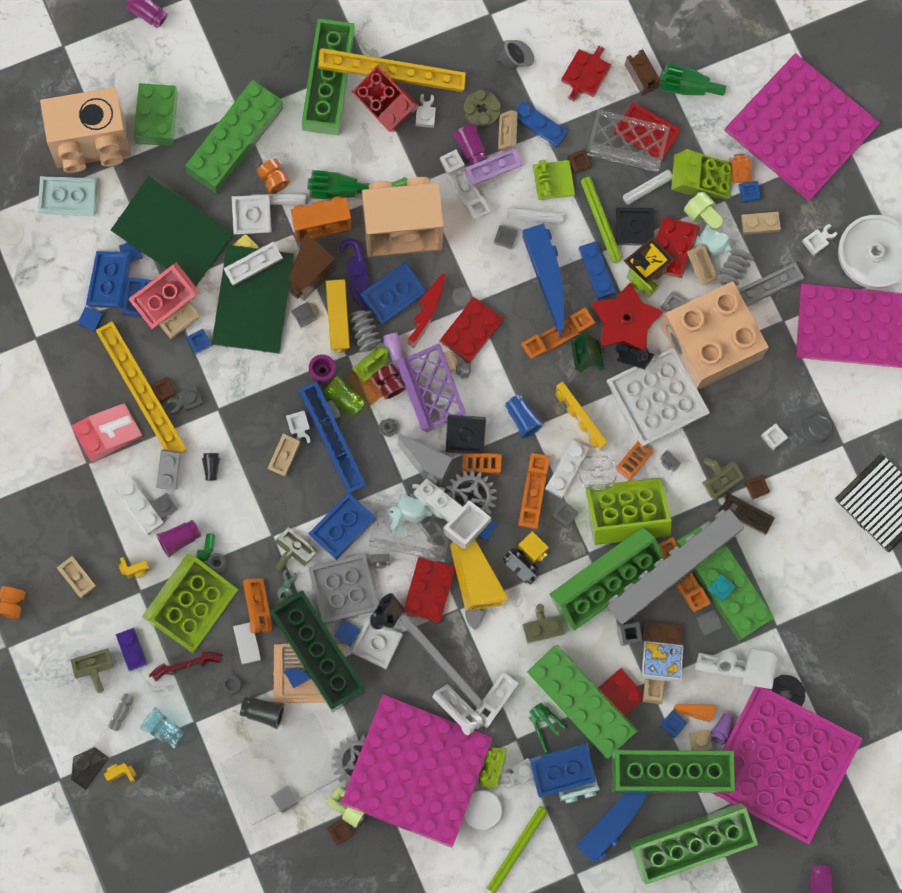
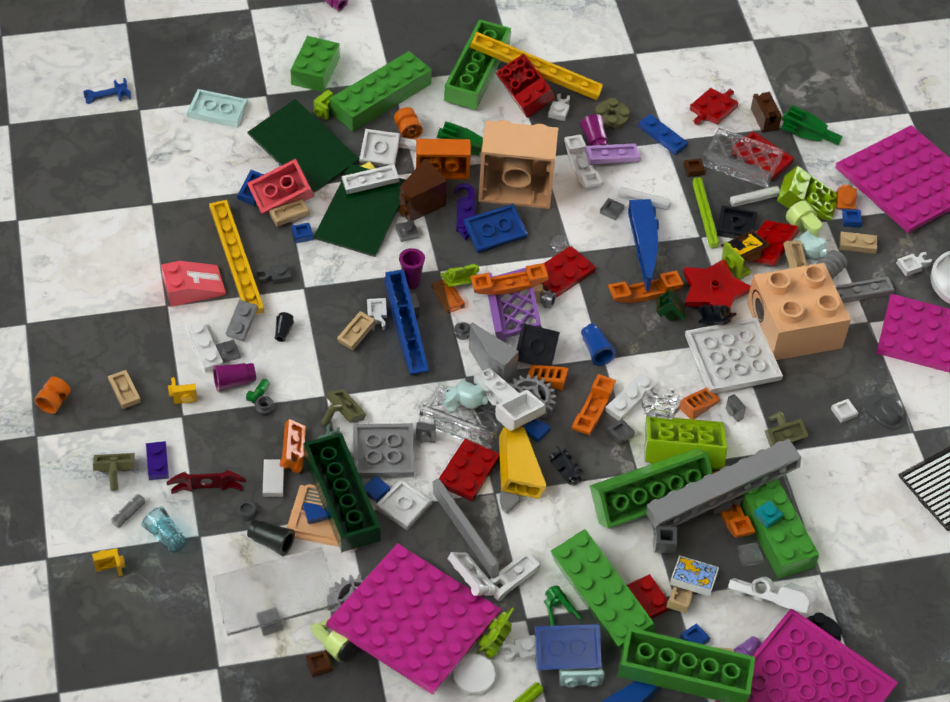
camera: 15 degrees right, 25 degrees down
light nougat brick [40,87,131,173] -> none
clear smoke slope [71,747,109,790] -> none
blue tile [77,306,103,332] -> none
blue tile [86,251,132,308] -> none
blue tile [119,243,143,262] -> none
lime slope [142,554,238,653] -> none
reddish brown tile [150,377,176,403] -> none
blue plate [308,493,377,560] -> none
clear neon green plant [323,375,366,416] -> none
yellow slope [326,279,350,353] -> none
light grey piece [348,310,381,353] -> none
black piece [370,593,404,630] -> none
dark red wheel [372,364,406,399] -> none
lavender cone [383,332,402,362] -> none
red slope [408,273,446,348] -> none
dark grey piece [496,40,534,69] -> none
tan plate [498,110,517,152] -> none
yellow brick [518,531,549,564] -> none
olive plate [523,604,565,644] -> none
lime hinge [533,160,575,200] -> none
yellow plate [555,381,607,451] -> none
blue plate [578,241,616,300] -> none
reddish brown plate [642,621,683,645] -> none
orange slope [673,704,716,722] -> none
dark brown plate [718,493,775,536] -> none
reddish brown tile [744,474,770,500] -> none
none -> lime bracket [314,90,333,121]
none -> orange slope [470,263,548,295]

